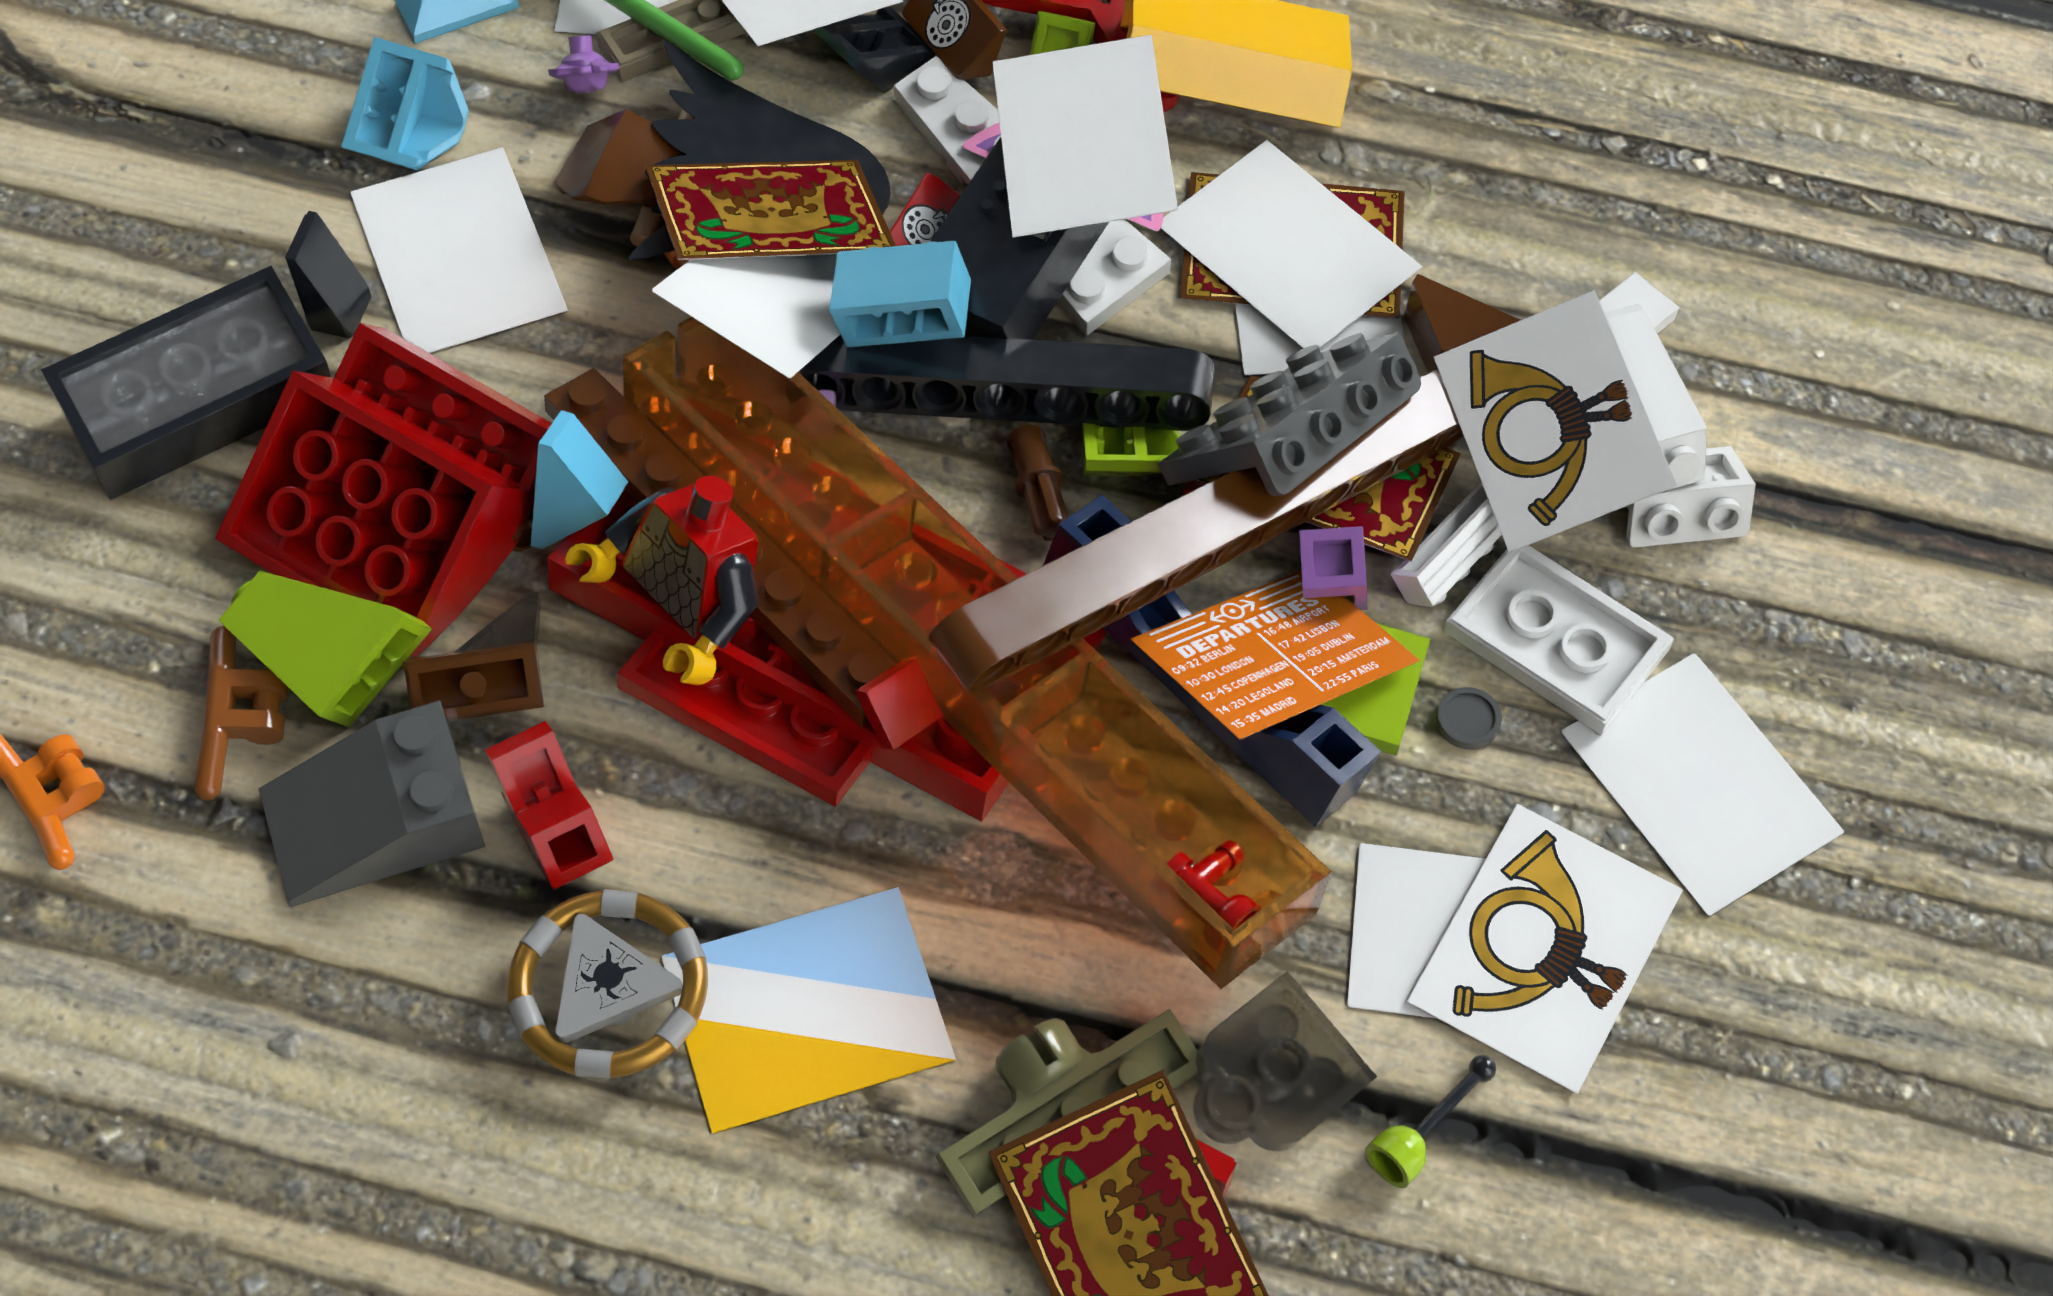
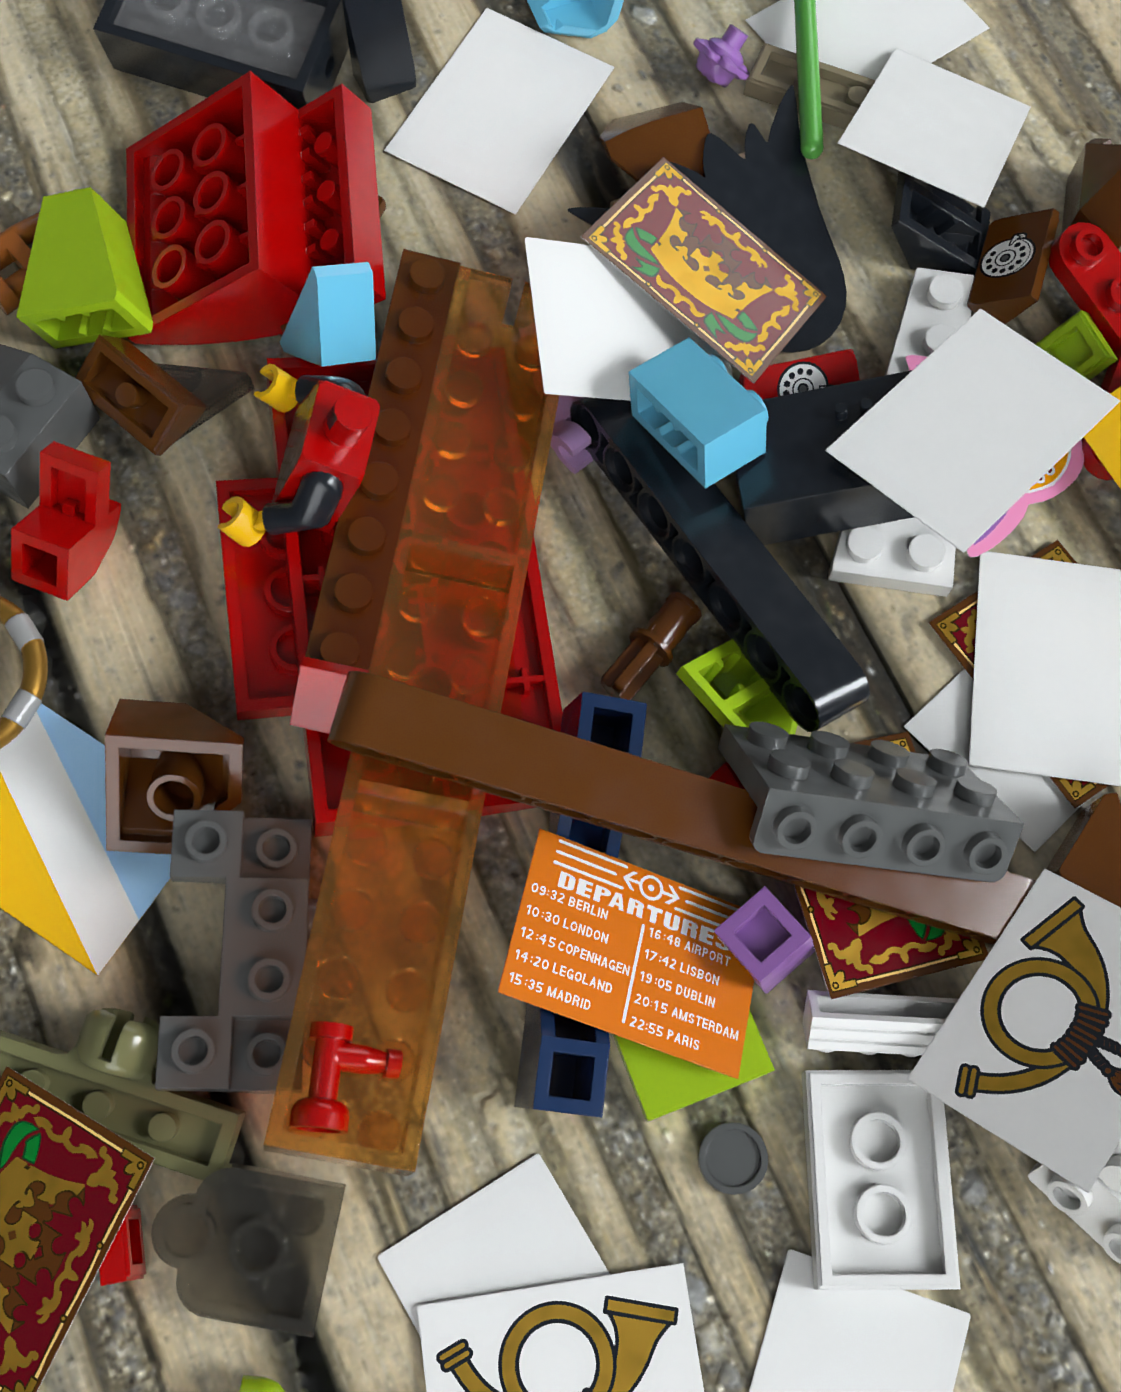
camera: 50 degrees right, 10 degrees up
none -> reddish brown slope [105,699,244,854]
none -> dark grey bracket [155,810,322,1094]

